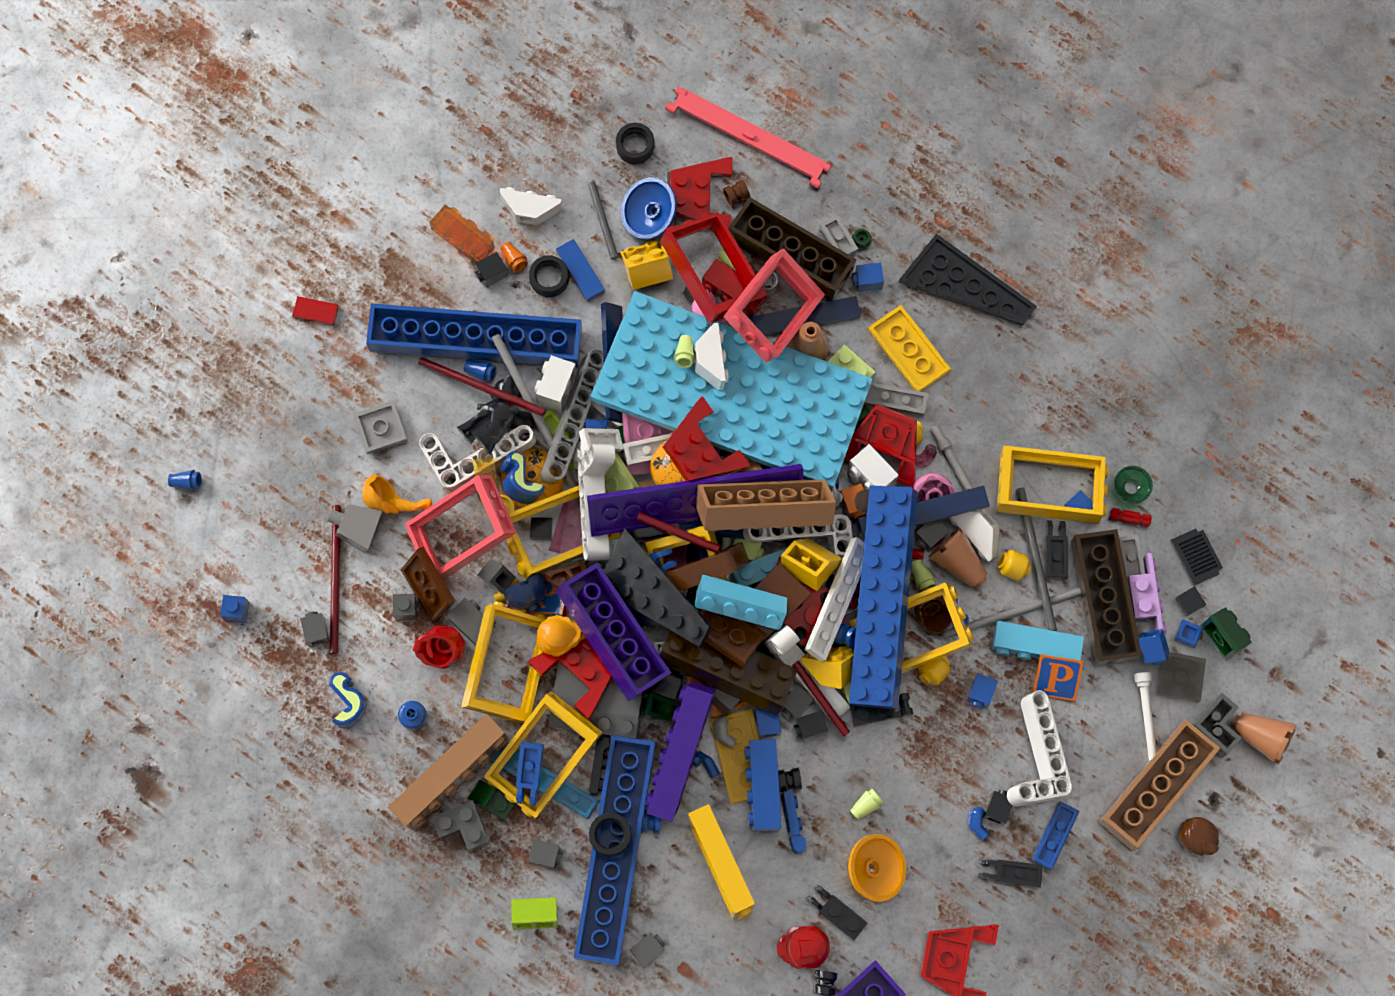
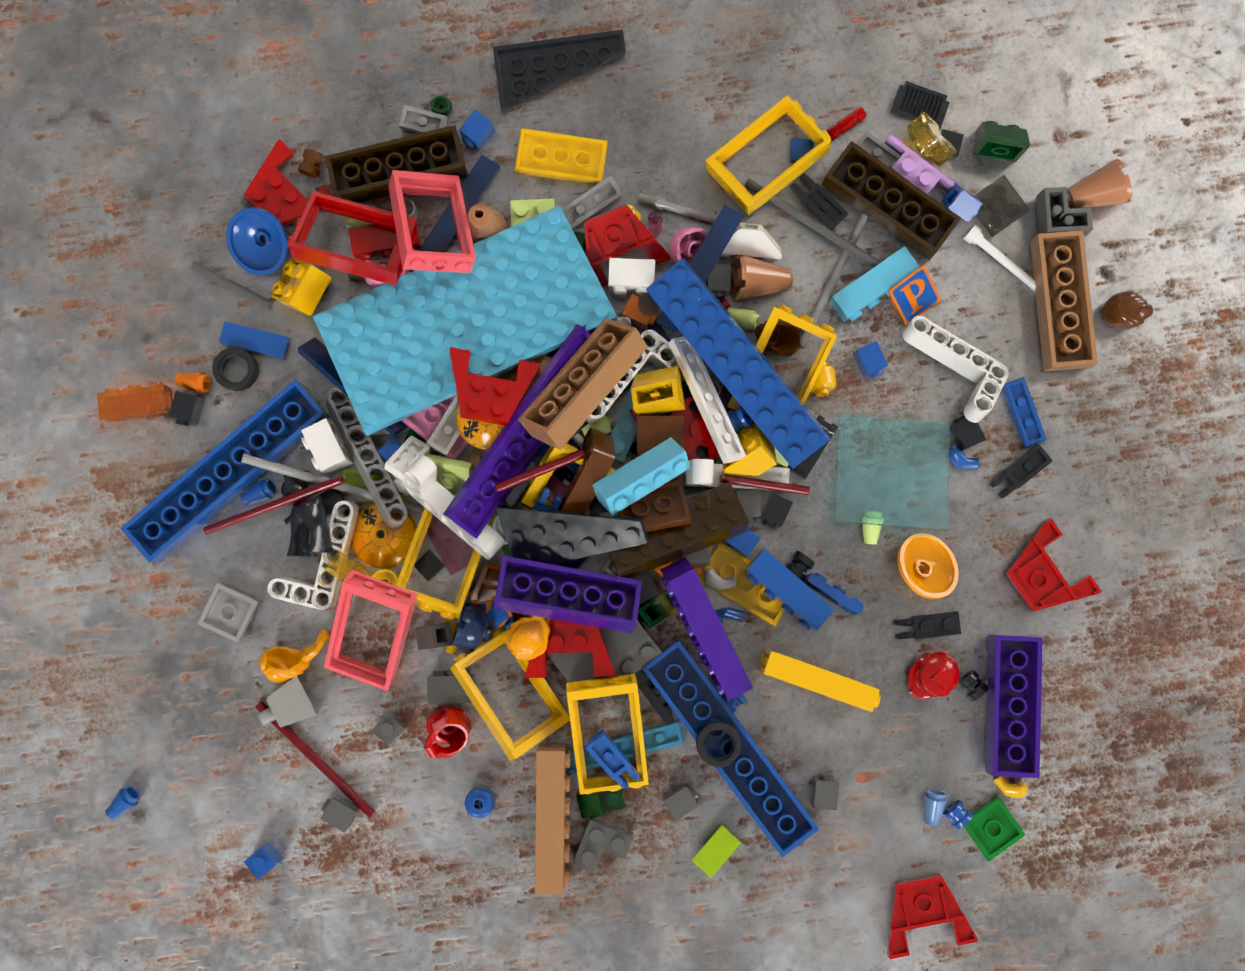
camera: 40 degrees left, 10 degrees up
red tile [292,296,339,326] -> none
blue animal [329,672,367,728] -> none
reddish brown tile [401,547,456,623] -> none
white slope [499,187,562,226] -> none
blue animal [500,451,545,504] -> none
black tyre [616,122,655,164] -> none
coral piece [665,86,831,189] -> none
yellowish green cone [674,335,695,368] -> none
white slope [694,323,728,390] -> none
yellow head [997,550,1031,581] -> none
clear green piece [1113,466,1153,504] -> none
blue tile [1174,619,1203,648] -> none
none -> clear light blue piece [835,415,951,531]
none -> clear yellow brick [907,112,956,167]

